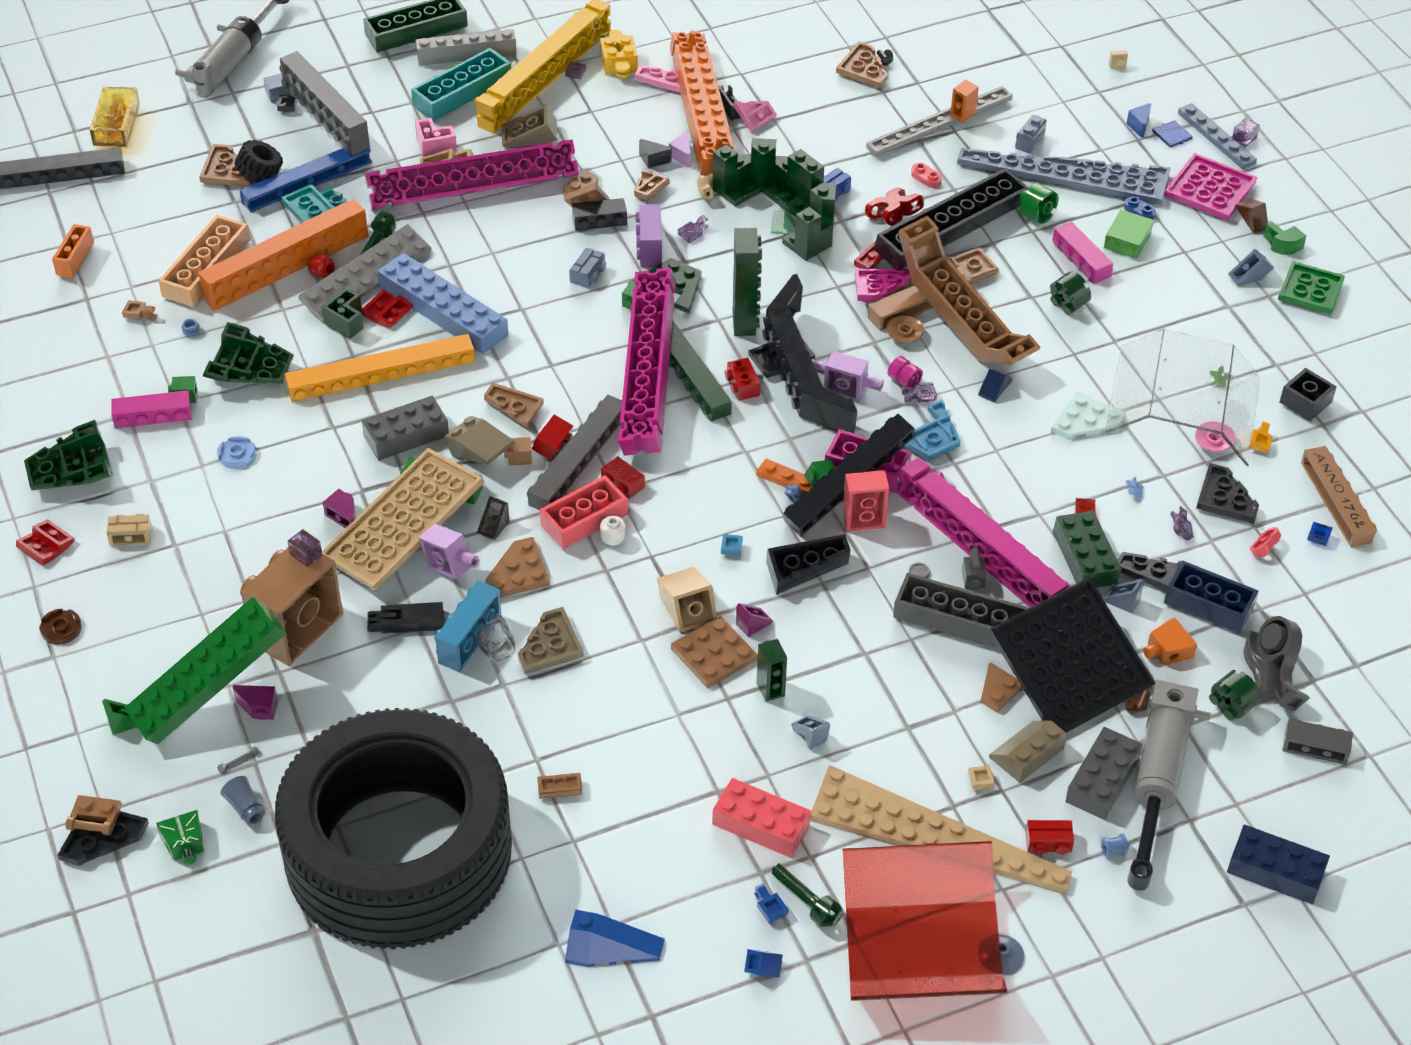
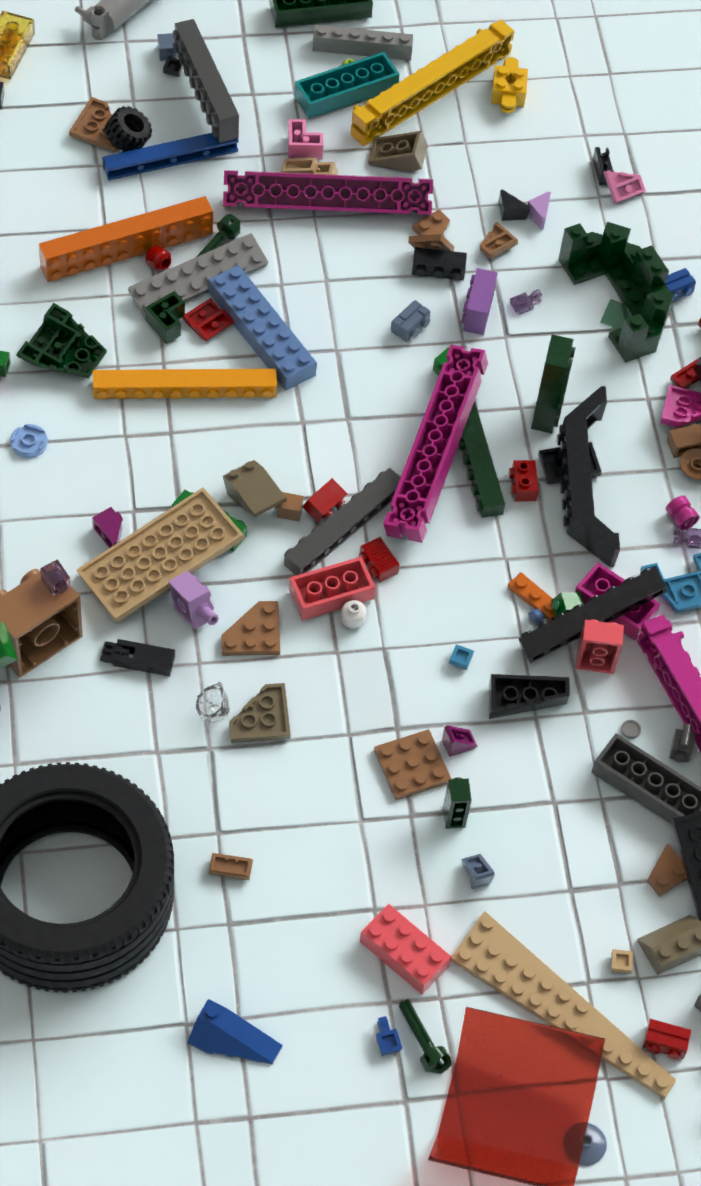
camera: 10 degrees right, 10 degrees up
light nougat brick [158,214,250,307] -> none
medium blue plate [181,319,200,336] -> none
teal plate [281,184,347,223] -> none
dark grey brick [361,395,449,461] -> none
dark azure brick [434,580,502,672] -> none
clear smoke slope [477,496,510,540] -> none
medium nougat wing [484,382,544,429] -> none
plate [565,61,586,80] -> none
wing [628,258,702,314] -> none
bright pink wing [634,66,680,93] -> none
tan slope [657,567,717,633] -> none
orange brick [669,30,734,175] -> none
tan arm [697,173,714,199] -> none
blue panel [744,949,783,977] -> none
lavender brick [812,351,884,403] -> none

